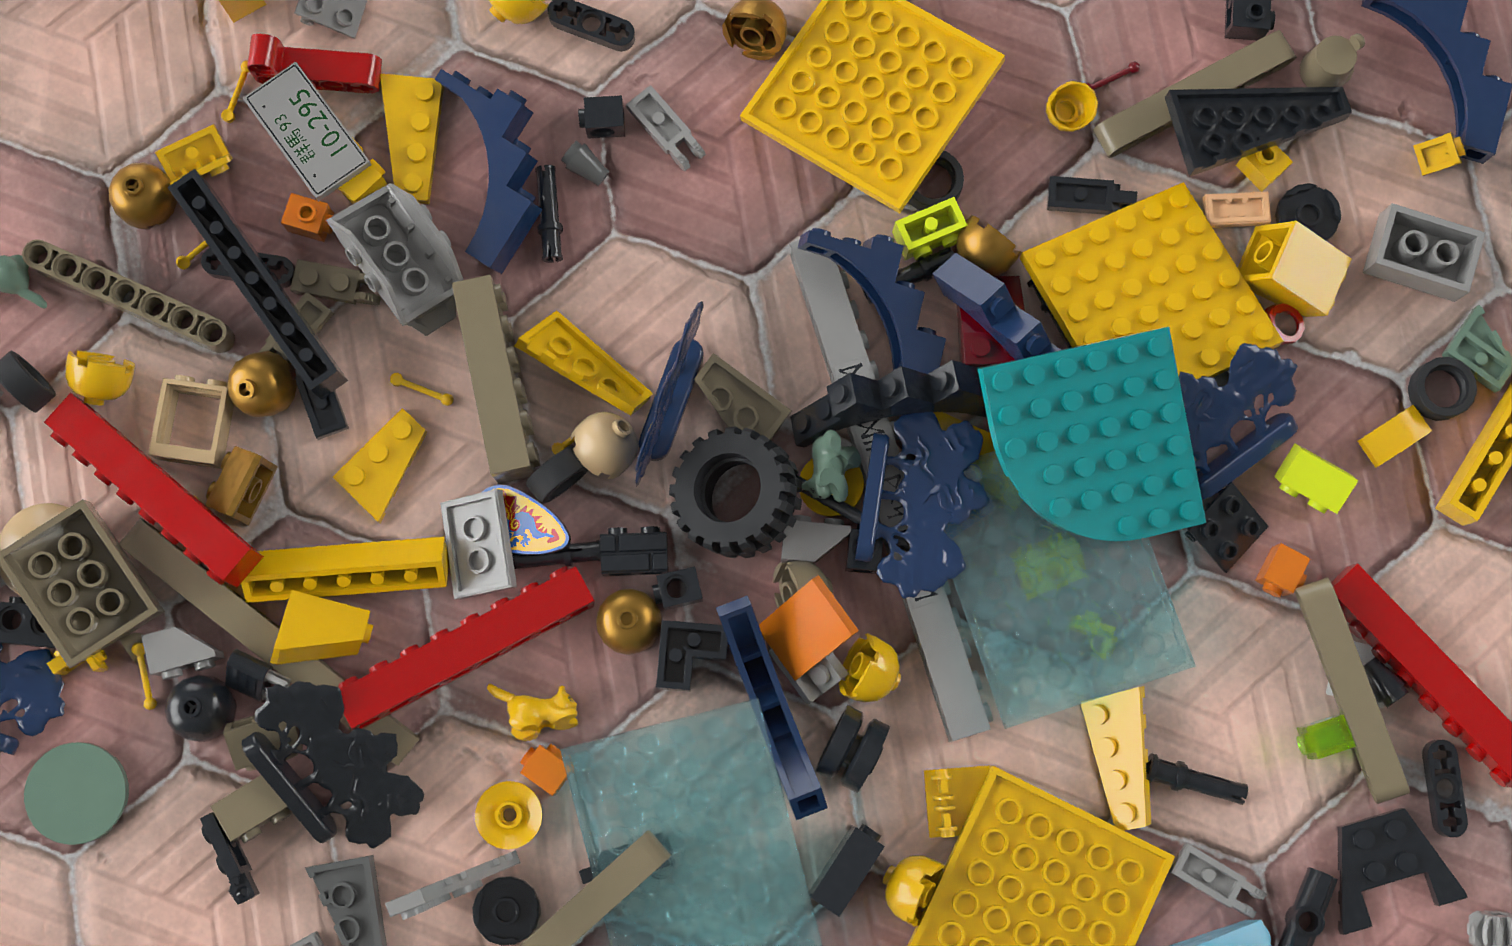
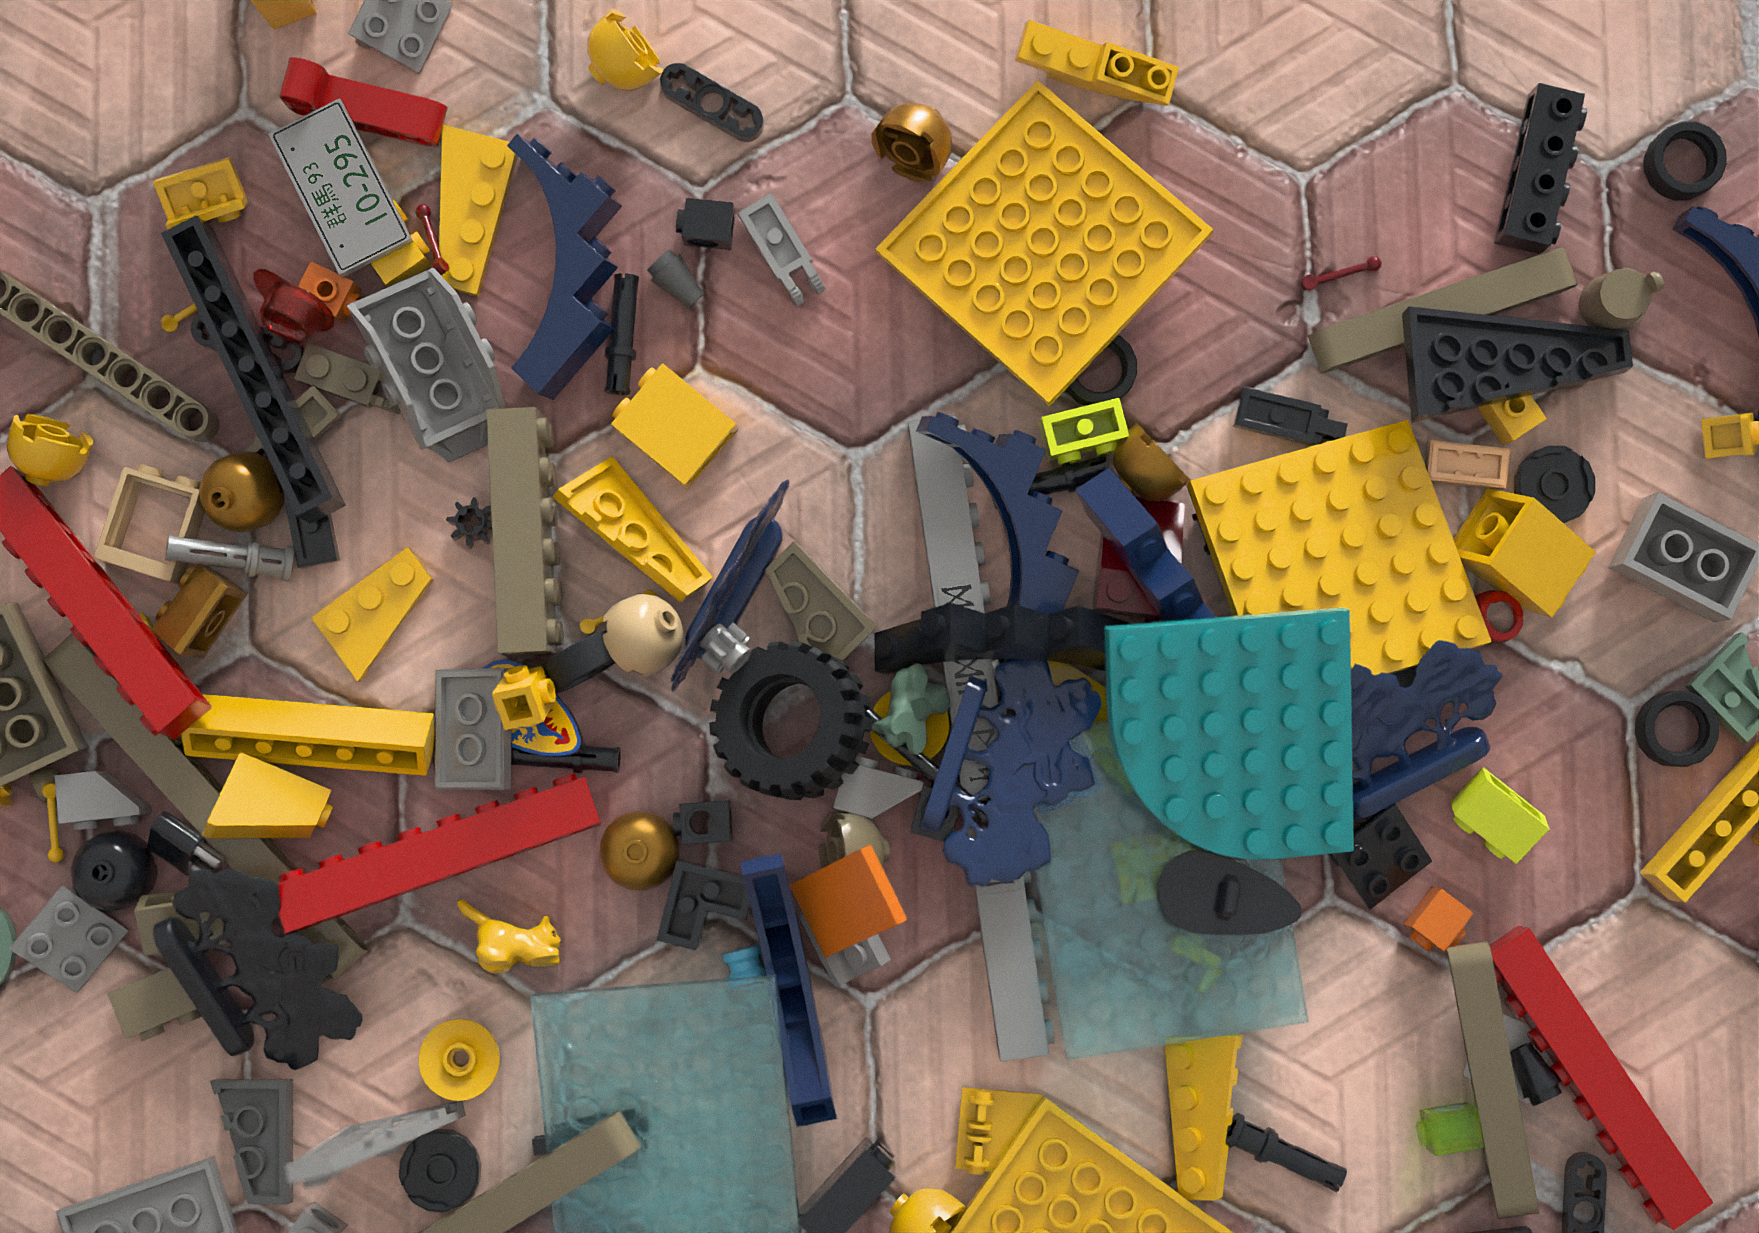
camera: 10 degrees right, 5 degrees up
pearl gold cylinder [108,162,178,229] -> none
black hinge [200,812,260,905] -> none
yellow hinge [221,60,250,123] -> none
yellow hinge [390,373,454,406] -> none
orange brick [520,743,575,796] -> none
black brick [600,526,669,576] -> none
black wheel [815,705,890,793] -> none
yellow cylinder [839,633,901,703] -> none
yellow hair [1045,81,1098,132] -> none
yellow slope [1357,404,1432,468] -> none
none -> light grey hinge [9,885,129,993]
none -> light grey pin [165,535,294,582]
none -> clear red piece [253,268,335,342]
none -> dark red hinge [416,204,449,275]
none -> black gear [446,497,492,549]
none -> yellow brick [492,665,556,730]
none -> yellow brick [611,363,738,490]
none -> light grey gear [700,623,751,674]
none -> medium azure wheel [721,944,767,986]
none -> black shield [1157,851,1302,935]

